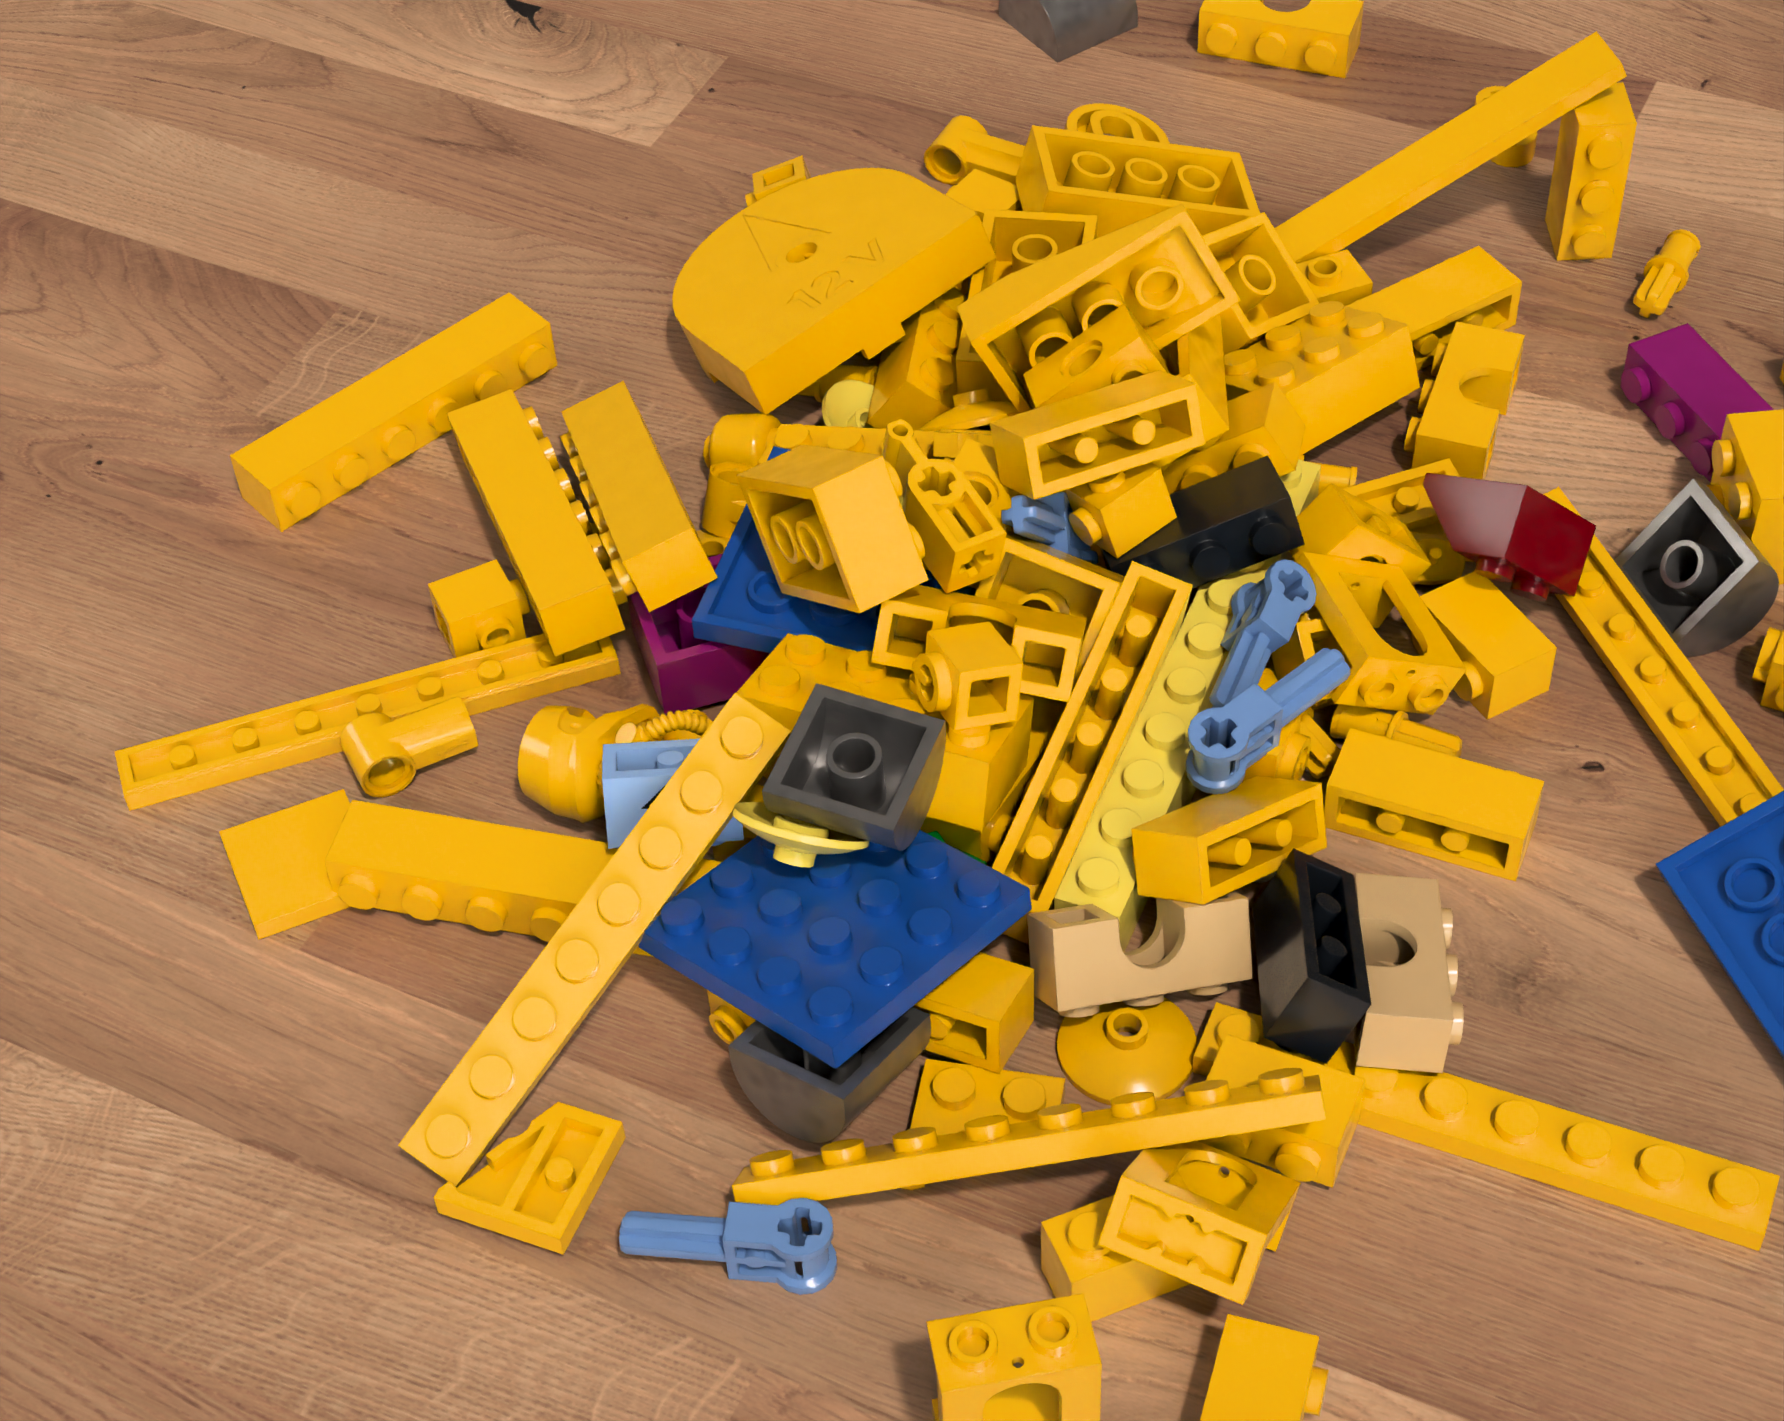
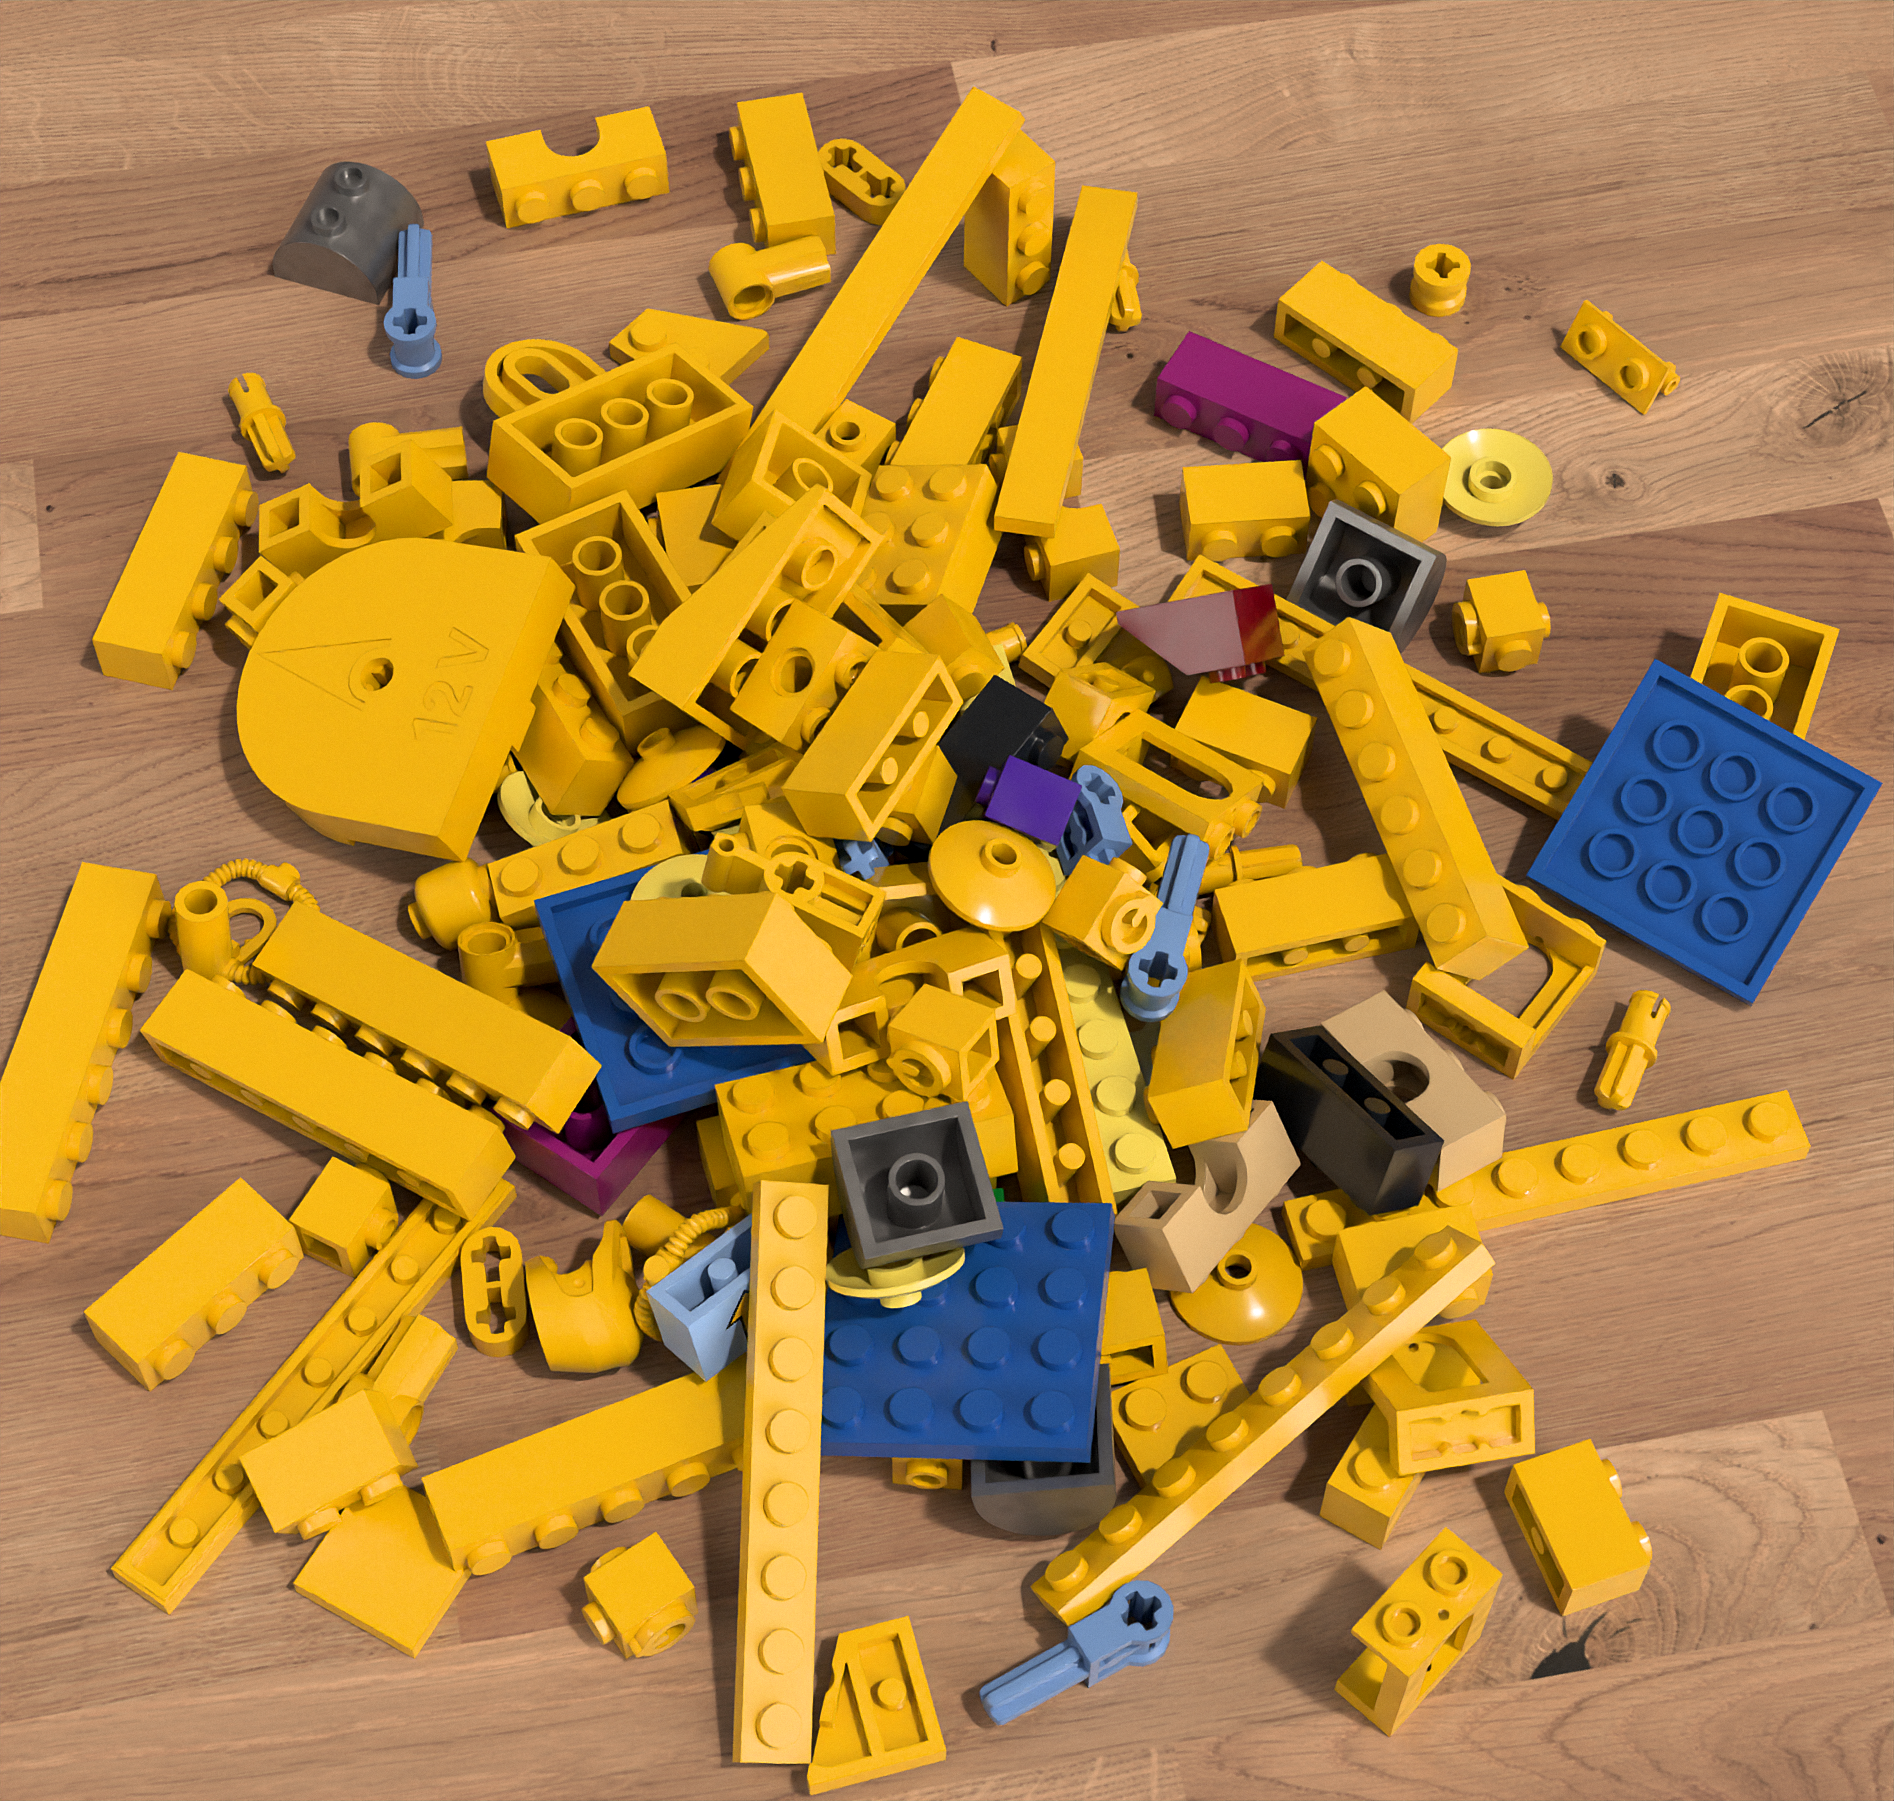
camera: 40 degrees left, 10 degrees up
none -> yellow brick [83,1177,304,1392]
none -> yellow brick [92,452,259,690]
none -> yellow piece [167,858,320,985]
none -> yellow axle [228,373,296,473]
none -> yellow brick [239,1388,419,1540]
none -> yellow arch [259,438,453,579]
none -> medium blue connector [383,224,442,379]
none -> yellow beam [460,1227,530,1357]
none -> yellow brick [581,1532,698,1659]
none -> yellow wing [609,308,770,385]
none -> yellow piece [708,235,831,320]
none -> yellow brick [729,92,836,255]
none -> yellow dish [928,820,1056,932]
none -> dark purple brick [974,755,1082,852]
none -> yellow tile [994,185,1138,538]
none -> yellow brick [1042,855,1163,971]
none -> yellow brick [1179,460,1311,561]
none -> yellow brick [1302,617,1529,981]
none -> yellow panel [1406,874,1607,1080]
none -> yellow axle [1594,990,1671,1111]

